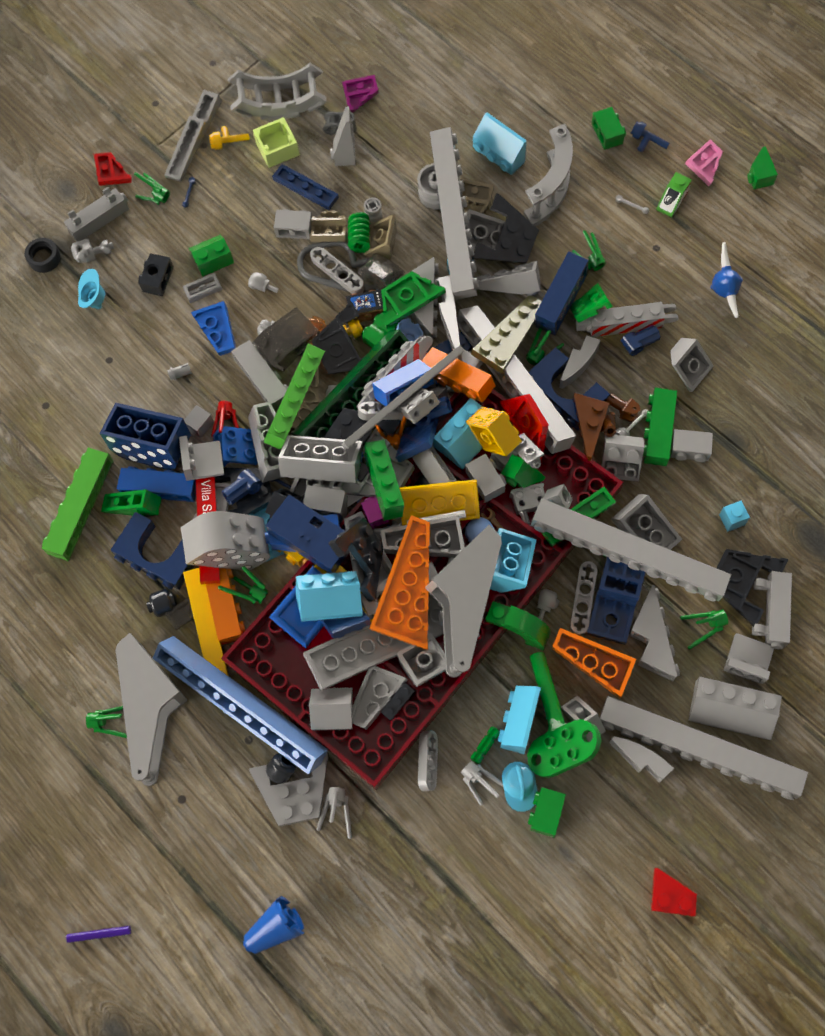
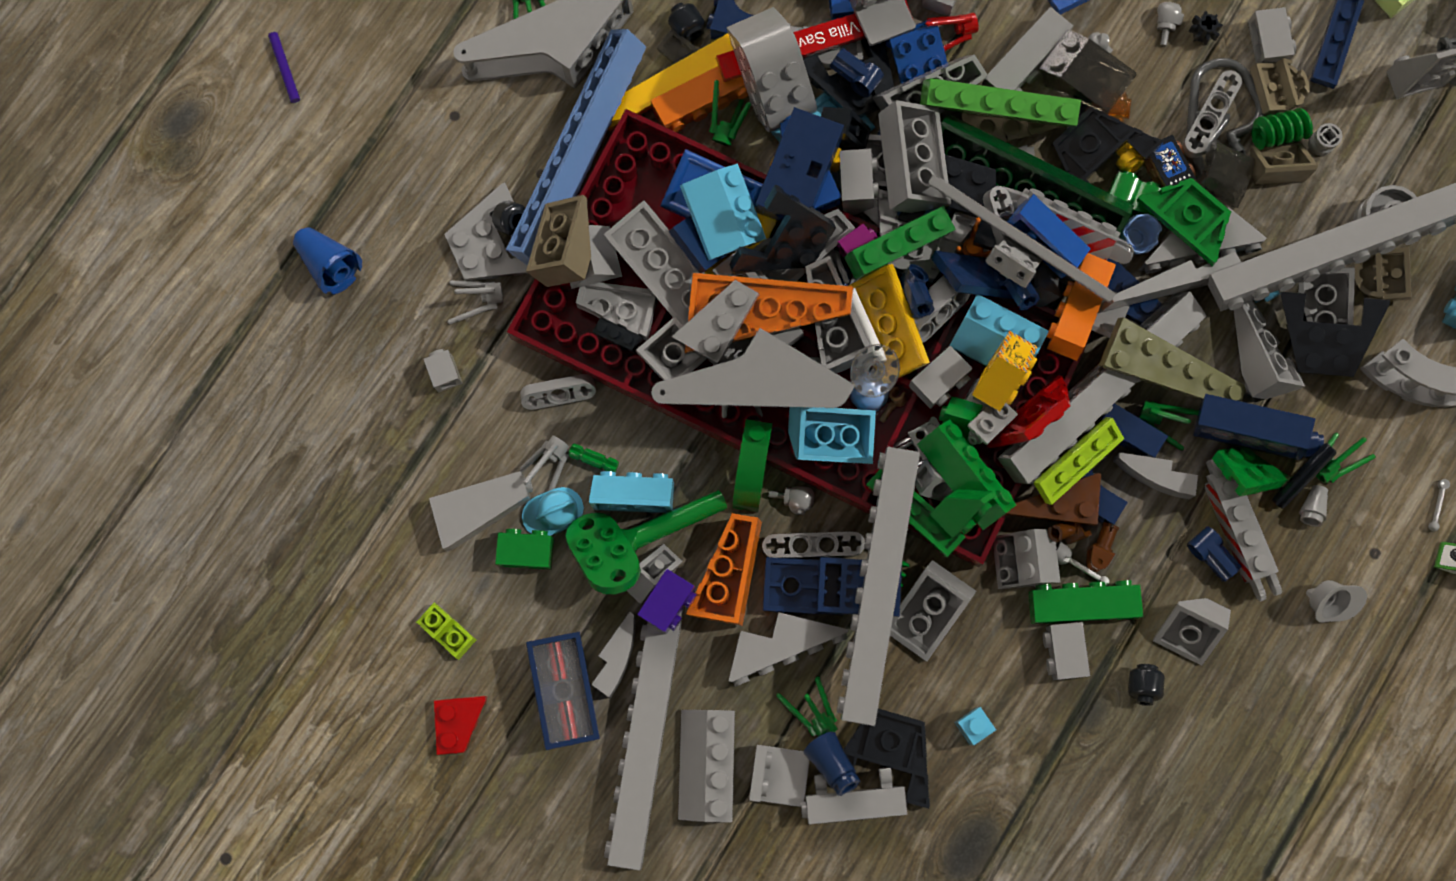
camera: 75 degrees right, 10 degrees up
blue helmet [710,242,743,318] -> none
none -> lime slope [417,602,477,660]
none -> light grey brick [424,349,463,393]
none -> light grey slope [429,471,533,552]
none -> dark tan slope [526,195,591,287]
none -> clear brick [526,631,600,751]
none -> dark purple brick [637,569,697,634]
none -> light grey wing [672,280,760,364]
none -> dark blue plant [803,732,860,796]
none -> clear dish [850,344,900,397]
none -> dark blue piece [899,264,935,319]
none -> green brick [917,419,1016,530]
none -> green slope [930,489,996,538]
none -> lime plate [1033,417,1124,505]
none -> black head [1128,664,1165,706]
none -> black gear [1188,11,1223,45]
none -> black axle [1272,443,1337,509]
none -> light grey cone [1299,485,1328,527]
none -> light grey piece [1306,580,1367,622]

